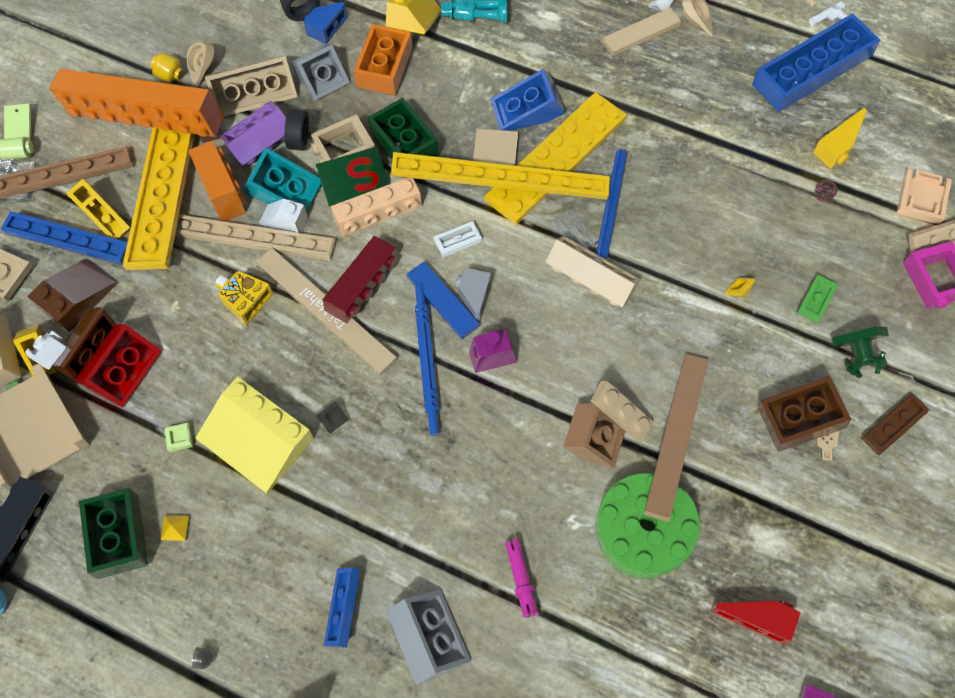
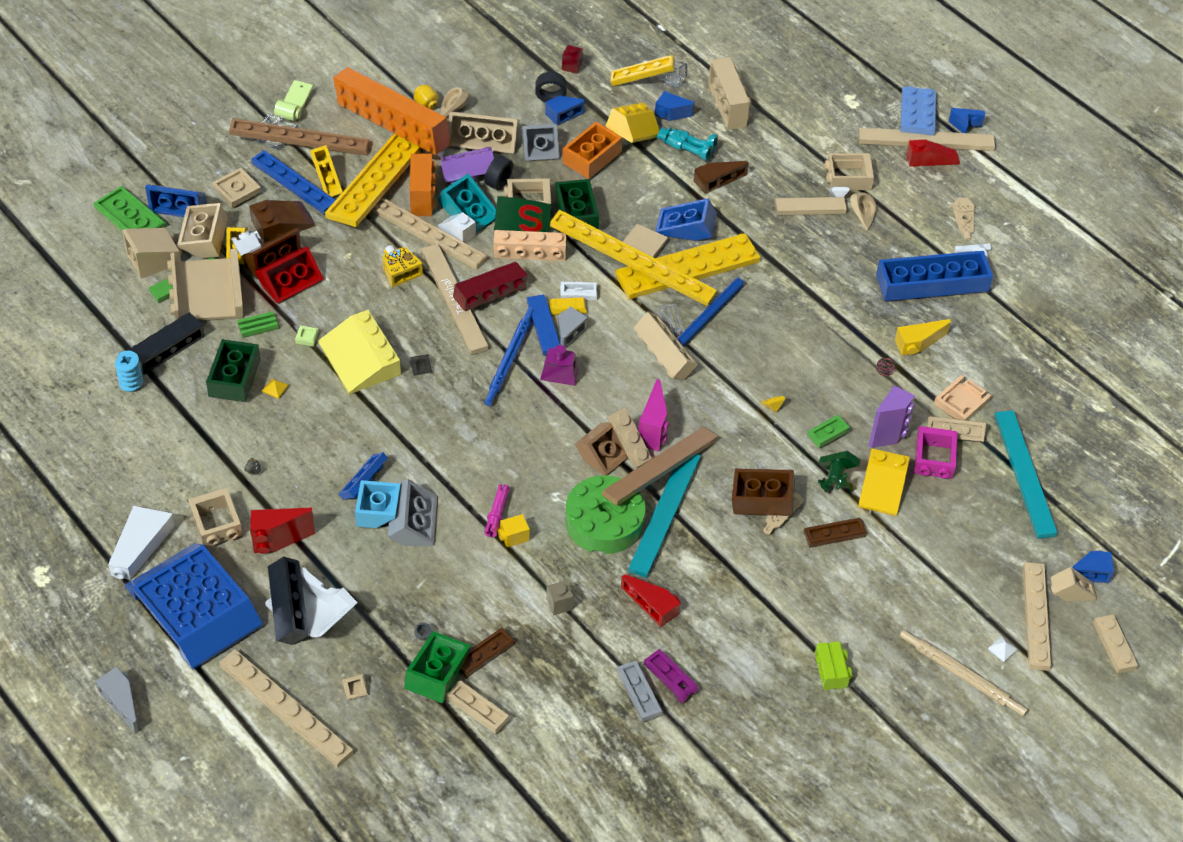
camera: 20 degrees right, 15 degrees down
none -> bright green tile [237,311,279,338]
none -> medium azure slope [355,480,401,528]
none -> yellow brick [498,514,530,547]
none -> dark tan brick [546,580,573,616]
none -> yellow tile [549,297,587,315]
none -> teal tile [628,454,701,578]
none -> dark pink slope [638,379,669,451]
none -> reddish brown slope [693,161,749,194]
none -> yellow slope [858,448,910,516]
none -> medium lavender slope [868,386,915,448]

